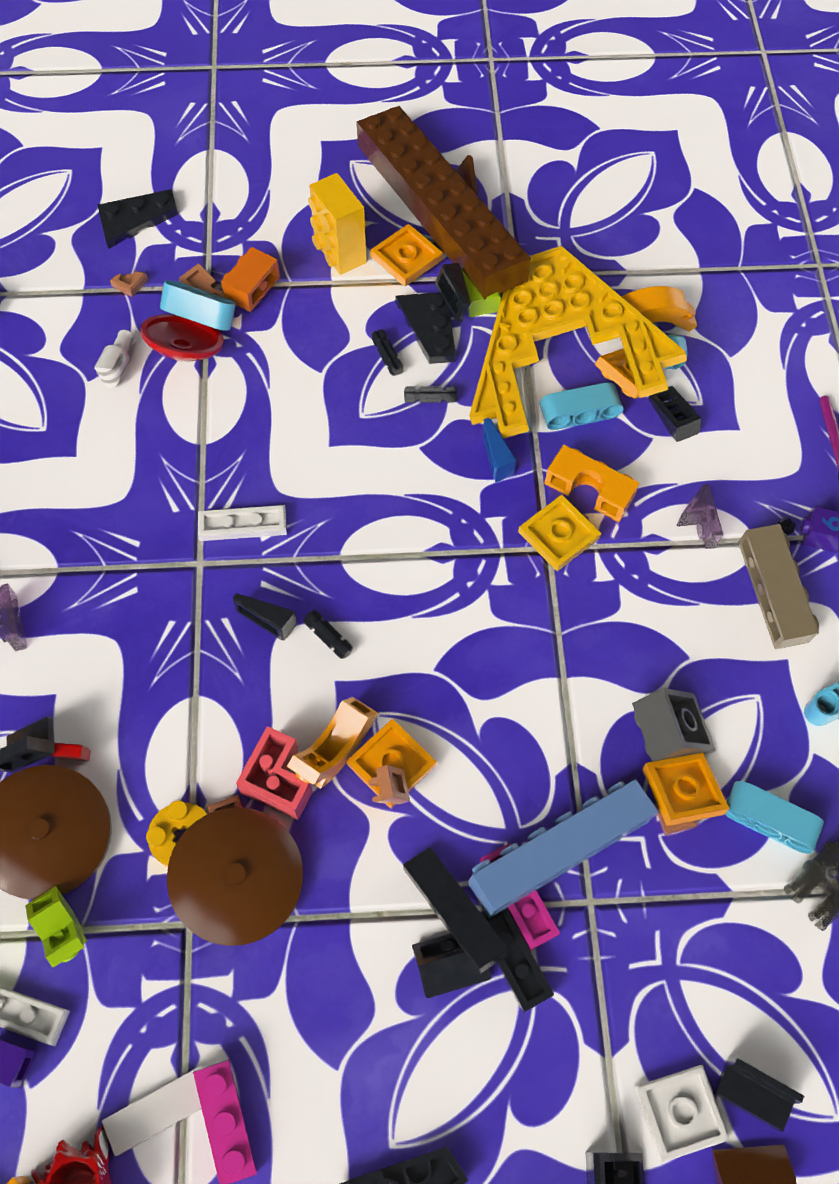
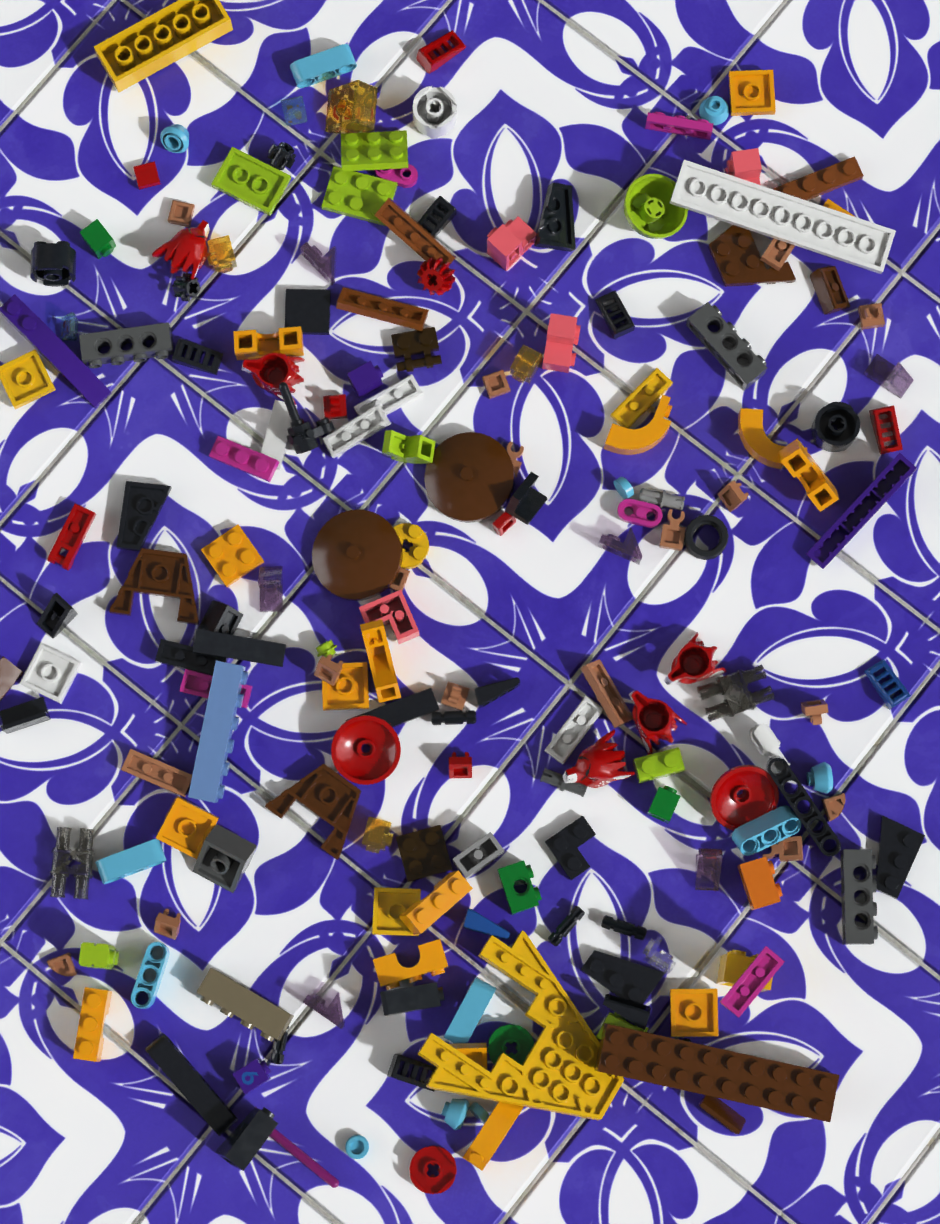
camera: 135 degrees right, 15 degrees up
none -> reddish brown wing [109,548,199,625]
none -> nougat plate [121,749,192,797]
none -> nougat tile [154,909,181,940]
none -> light orange plate [201,524,264,587]
none -> clear purple slope [258,566,283,612]
none -> reddish brown wing [265,764,361,860]
none -> black piece [279,382,335,454]
none -> lime plate [316,640,337,657]
none -> white tile [321,404,391,458]
none -> red tile [323,394,347,420]
none -> red dish [331,715,401,785]
none -> black tile [345,688,440,727]
none -> medium azure tile [345,1135,369,1159]
none -> clear yellow brick [362,817,394,854]
none -> black slope [380,982,445,1016]
none -> dark brown plate [396,825,453,882]
none -> light orange arch [399,870,473,935]
none -> red plate [409,1145,457,1194]
none -> nougat tile [441,681,470,711]
none -> red tile [449,752,472,779]
none -> light grey brick [453,832,504,880]
none -> green plate [488,1024,534,1065]
none -> green brick [497,860,542,915]
none -> dark grey pin [540,768,587,797]
none -> black plate [545,816,596,880]
none -> red piece [562,730,635,788]
none -> nougat plate [580,659,633,728]
none -> red piece [628,690,687,755]
none -> lime brick [633,747,685,784]
none -> clear bracket [642,936,676,974]
none -> green brick [647,785,681,824]
none -> red piece [664,632,727,685]
none -> clear purple slope [695,848,723,891]
none -> clear smoke pin [696,664,775,722]
none -> dark pink plate [720,946,785,1018]
none -> black beam [766,756,841,856]
none -> nougat tile [801,699,829,725]
none -> medium azure cone [807,762,833,794]
none -> dark grey brick [840,849,878,945]

